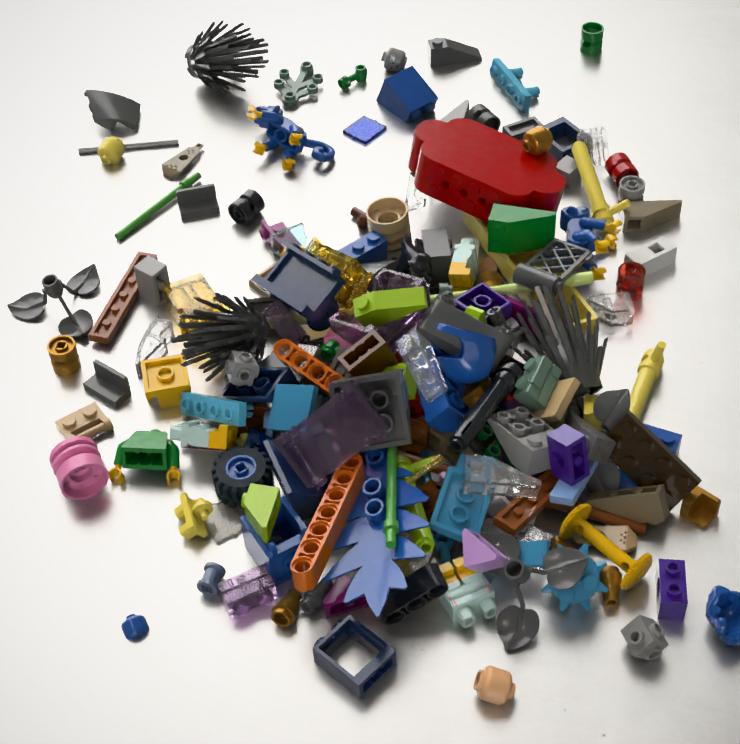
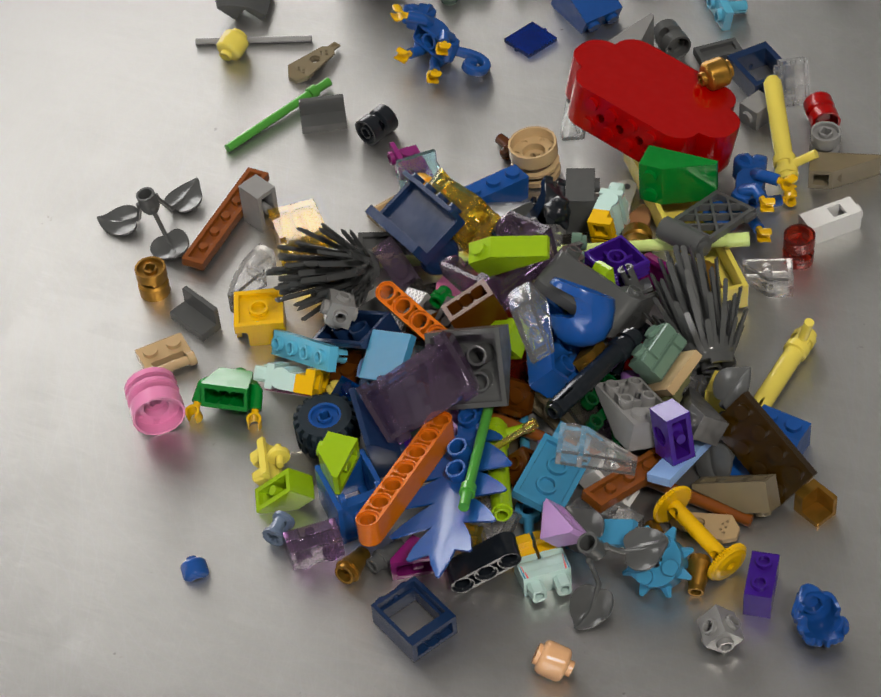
camera: 10 degrees right, 0 degrees up
none -> lime slope [255,468,315,514]

